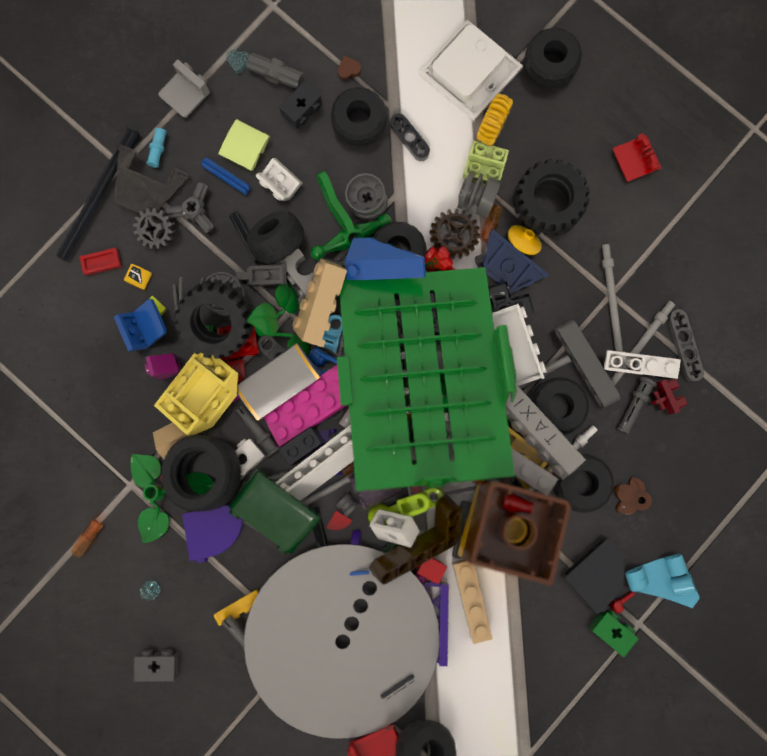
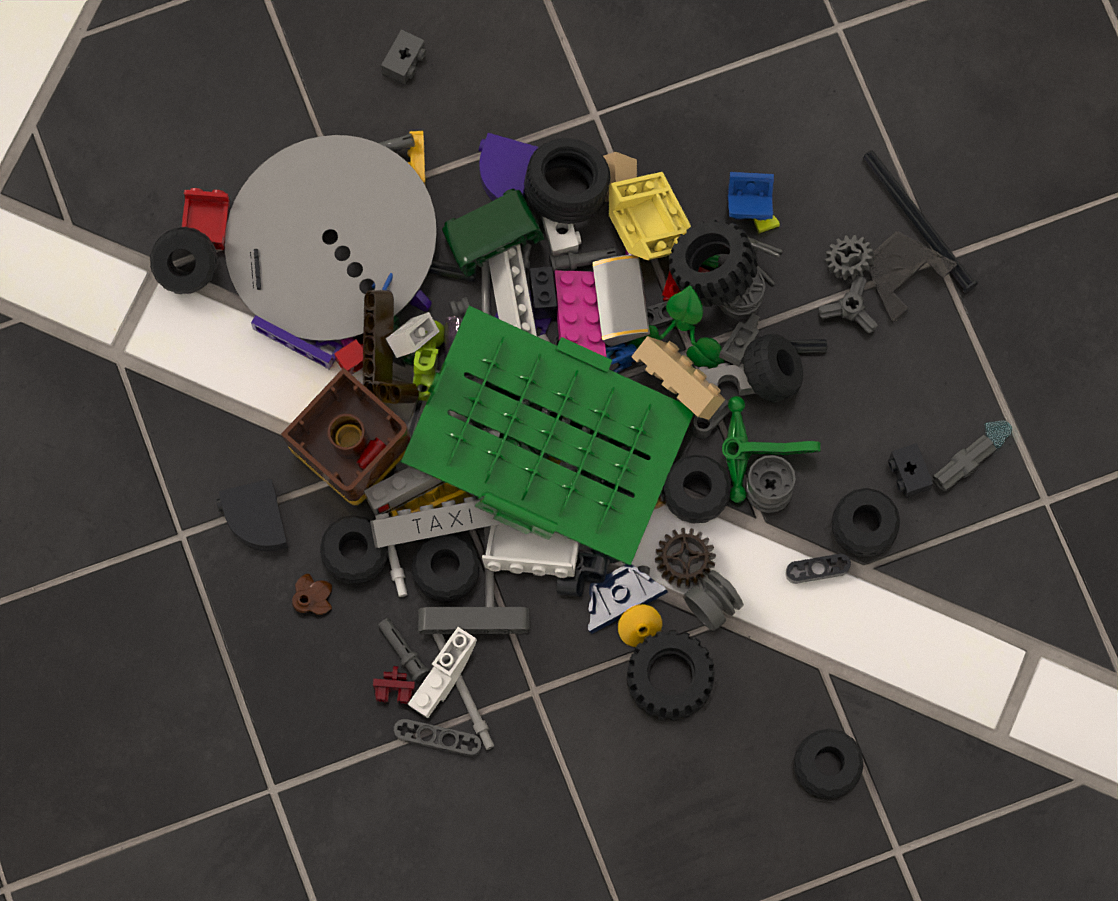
camera: 115 degrees right, 10 degrees down
clear orange axle [71,519,103,558] -> none
red tile [79,247,122,276] -> none
slope [124,264,152,290] -> none
green plant [130,454,214,543] -> none
clear light blue plate [139,581,160,601] -> none
magenta slope [145,353,182,380] -> none
medium azure pin [146,128,167,167] -> none
light grey bracket [159,59,210,118] -> none
blue axle [201,157,251,194] -> none
yellowish green slope [218,119,270,171] -> none
red tile [226,359,246,383] -> none
white bracket [256,158,302,201] -> none
medium azure piece [318,315,343,353] -> none
red tile [326,510,353,530] -> none
reddish brown tile [338,56,361,80] -> none
blue wedge [345,237,426,280] -> none
white piece [419,20,523,122] -> none
red rock [425,246,455,272] -> none
tan brick [452,559,493,644] -> none
yellowish green slope [462,140,509,184] -> none
yellow gear [477,93,513,146] -> none
clear orange axle [480,205,502,242] -> none
green brick [588,610,639,657] -> none
light grey bar [602,244,623,352] -> none
red hand [610,591,635,613] -> none
red hinge [612,133,661,182] -> none
medium azure panel [625,554,700,608] -> none

